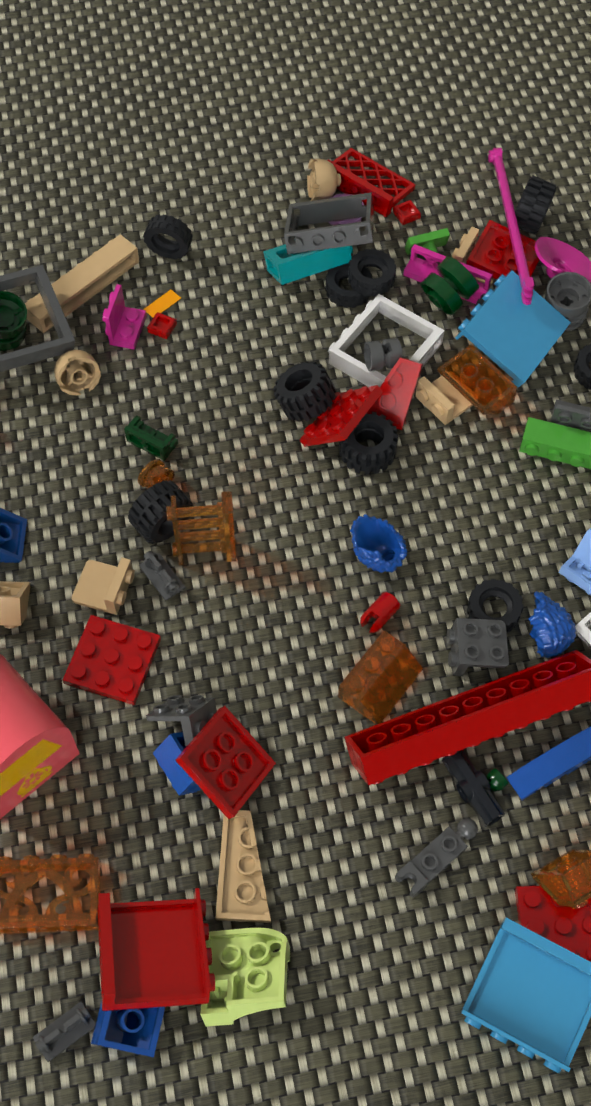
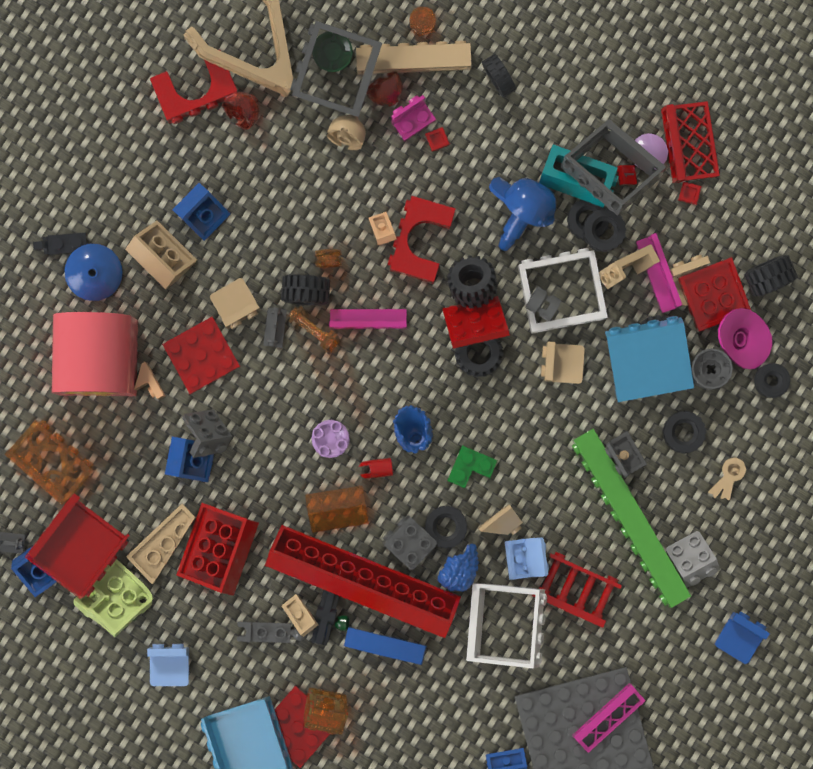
camera: 50 degrees right, 25 degrees up
dark green hinge [124,415,178,461] -> none
light orange sticker [144,289,181,318] -> none
red plate [175,706,276,819] -> none
tan cylinder [307,159,341,201] -> none
red wing [367,357,423,430] -> none
bright green tile [405,228,450,255] -> none
dark green wheel [420,256,479,316] -> none
clear orange slope [437,344,517,415] -> none
dark pink hinge [488,148,534,305] -> none
none -> light nougat slope [134,362,166,400]
none -> light blue bracket [147,644,189,686]
none -> red slope [176,503,259,596]
none -> tan plate [282,594,318,637]
none -> lavender dish [311,420,350,458]
none -> dark pink fence [329,309,407,329]
none -> clear red cylinder [366,71,403,107]
none -> light nougat slope [369,212,396,245]
none -> red arch [387,196,456,284]
none -> clear orange wheel [409,6,436,36]
none -> green plate [447,445,498,488]
none -> tan slope [478,504,523,535]
none -> blue piece [489,177,557,251]
none -> tan panel [599,244,660,289]

